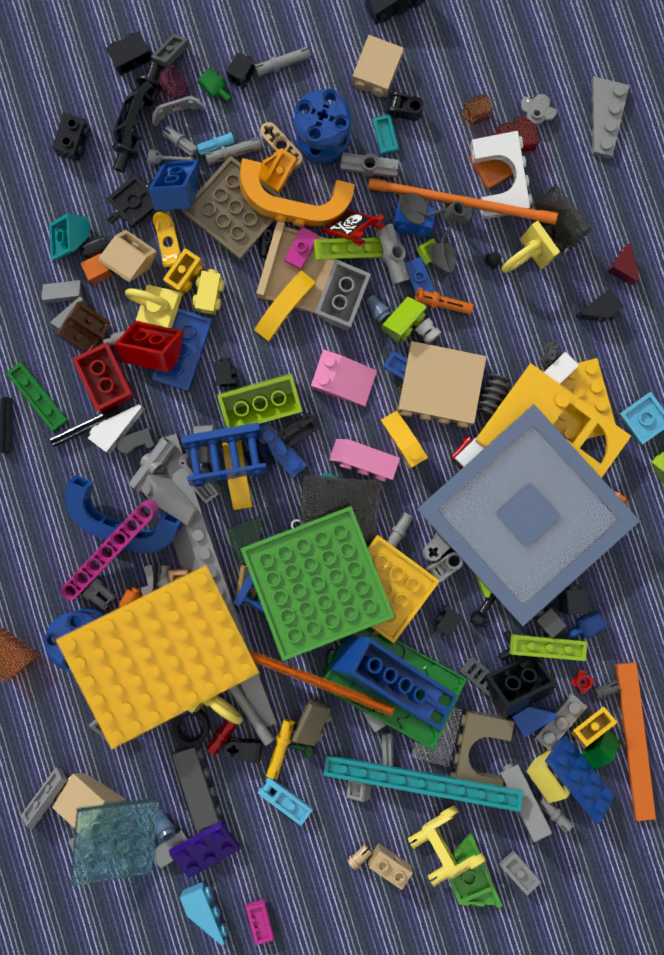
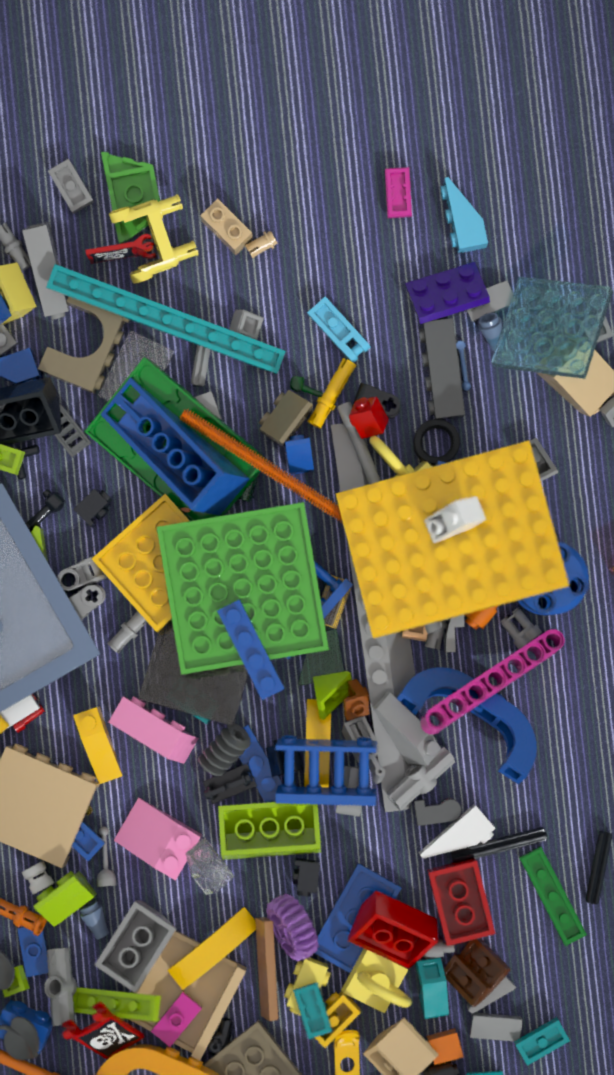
camera: 165 degrees left, 0 degrees up
red pin [206,720,238,756] -> none
none -> red flag [85,234,156,264]
none -> light grey hinge [97,826,117,887]
none -> clear slope [186,837,235,895]
none -> dark grey piece [198,723,251,776]
none -> blue plate [217,599,285,700]
none -> medium nougat tile [255,917,278,1021]
none -> medium lavender gear [266,893,318,961]
none -> blue slope [285,435,314,475]
none -> teal plate [293,982,333,1039]
none -> lime slope [313,671,352,720]
none -> dark orange bracket [343,679,369,721]
none -> red brick [349,396,389,439]
none -> teal slope [416,958,449,1019]
none -> white slope [424,496,486,543]
none -> medium blue hinge [456,341,471,391]
none -> teal plate [514,1017,570,1066]

